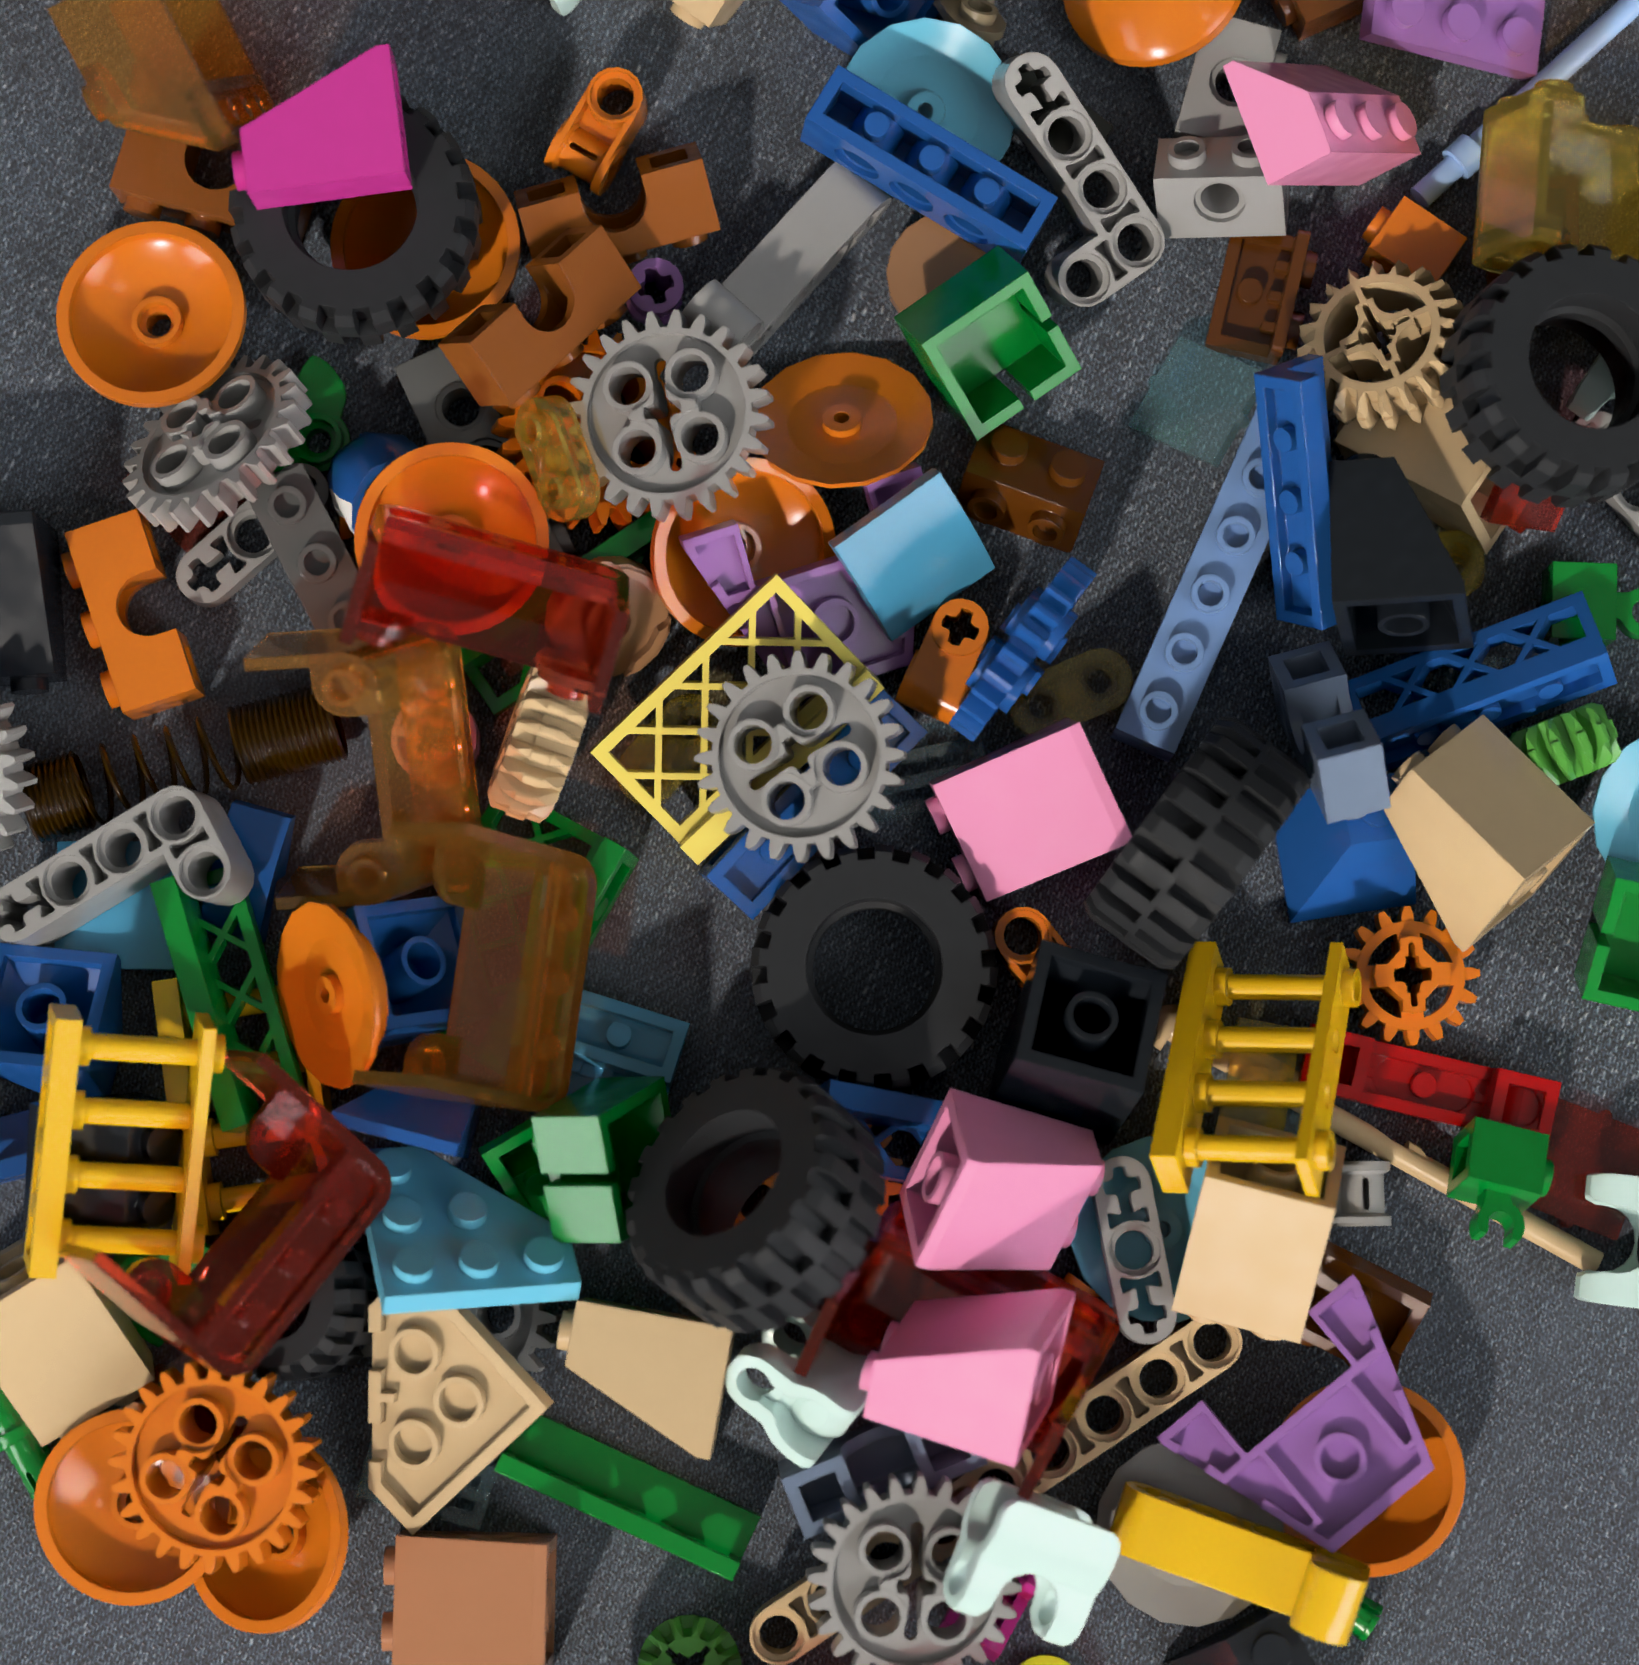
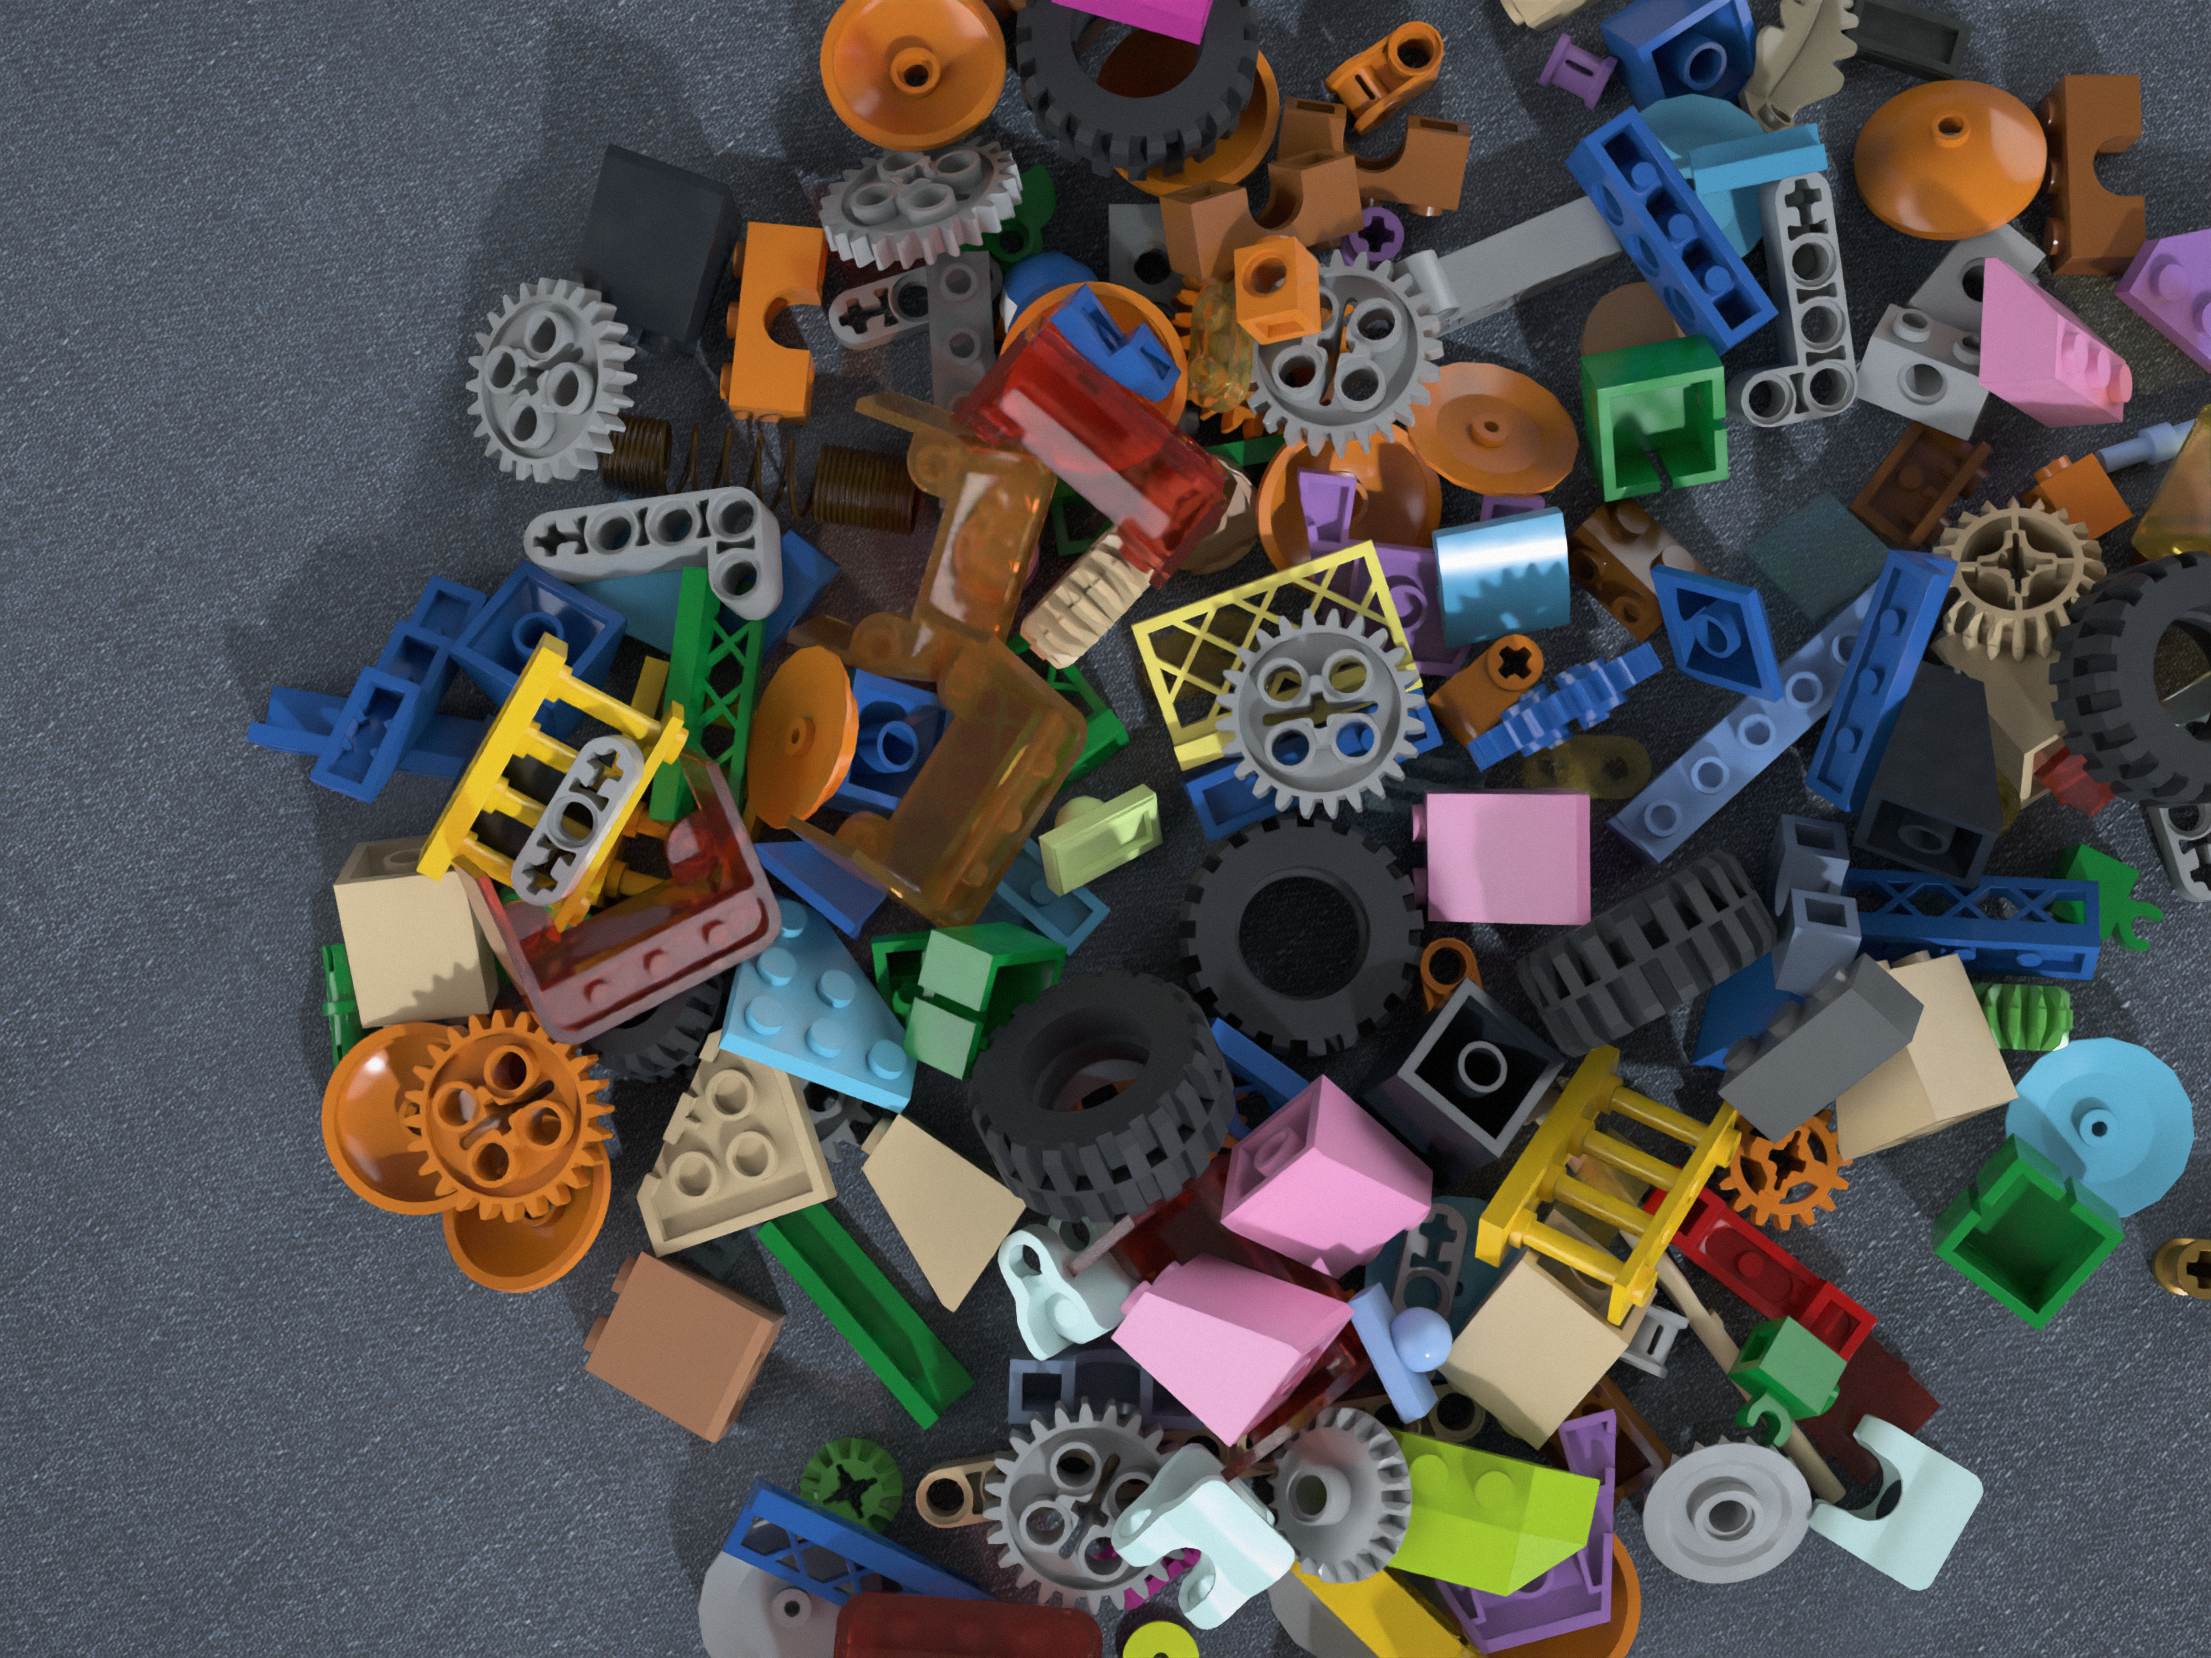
camera: 20 degrees right, 0 degrees up
none -> light grey beam [511,735,644,906]
none -> yellowish green tile [1039,784,1163,897]
none -> blue slope [1049,283,1182,402]
none -> orange brick [1234,235,1321,345]
none -> light grey gear [1265,1407,1412,1583]
none -> light blue tile [1346,1281,1452,1424]
none -> lime wedge [1383,1424,1601,1597]
none -> medium lavender bush [1538,33,1618,110]
none -> light grey gear [1640,1435,1812,1584]
none -> blue slope [1650,564,1783,703]
none -> dark azure slope [1688,123,1828,197]
none -> dark grey brick [1717,953,1924,1144]

